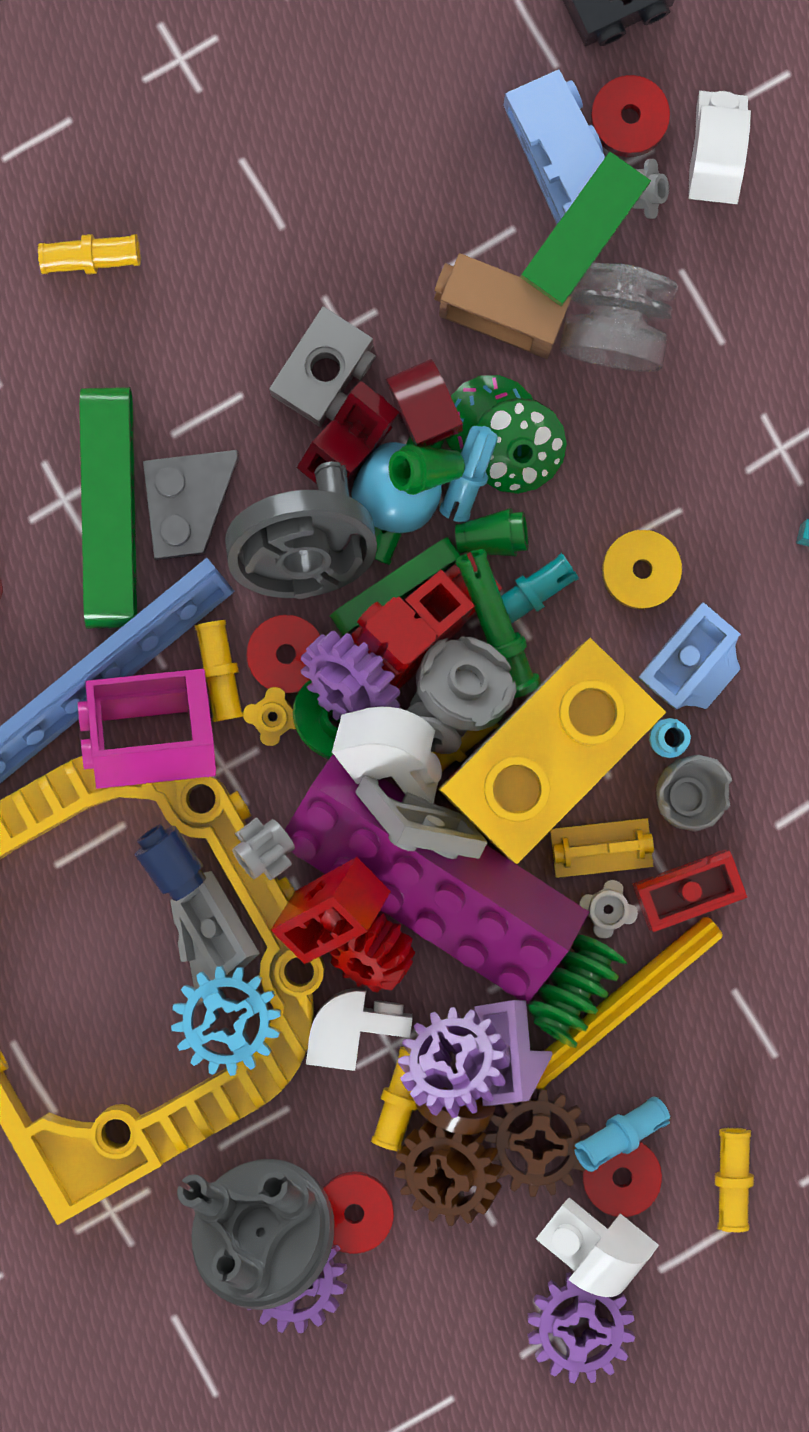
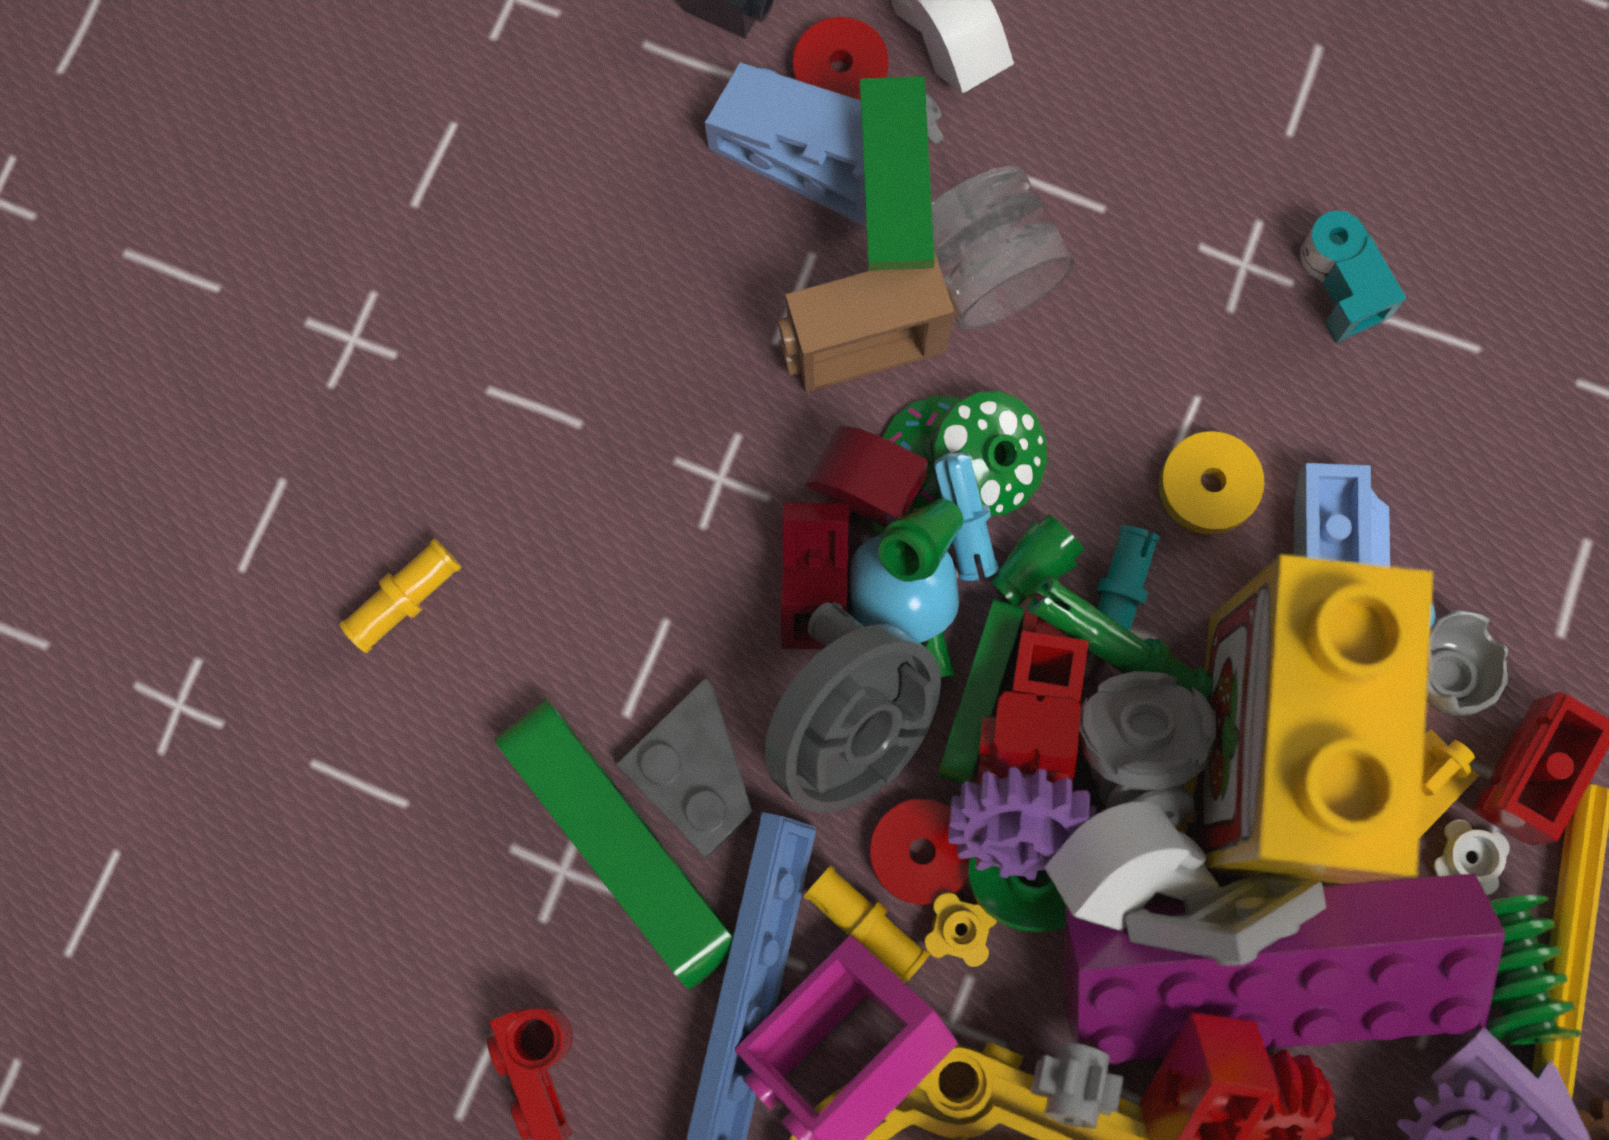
camera: 30 degrees left, 10 degrees down
light grey brick [269,306,376,427] -> none

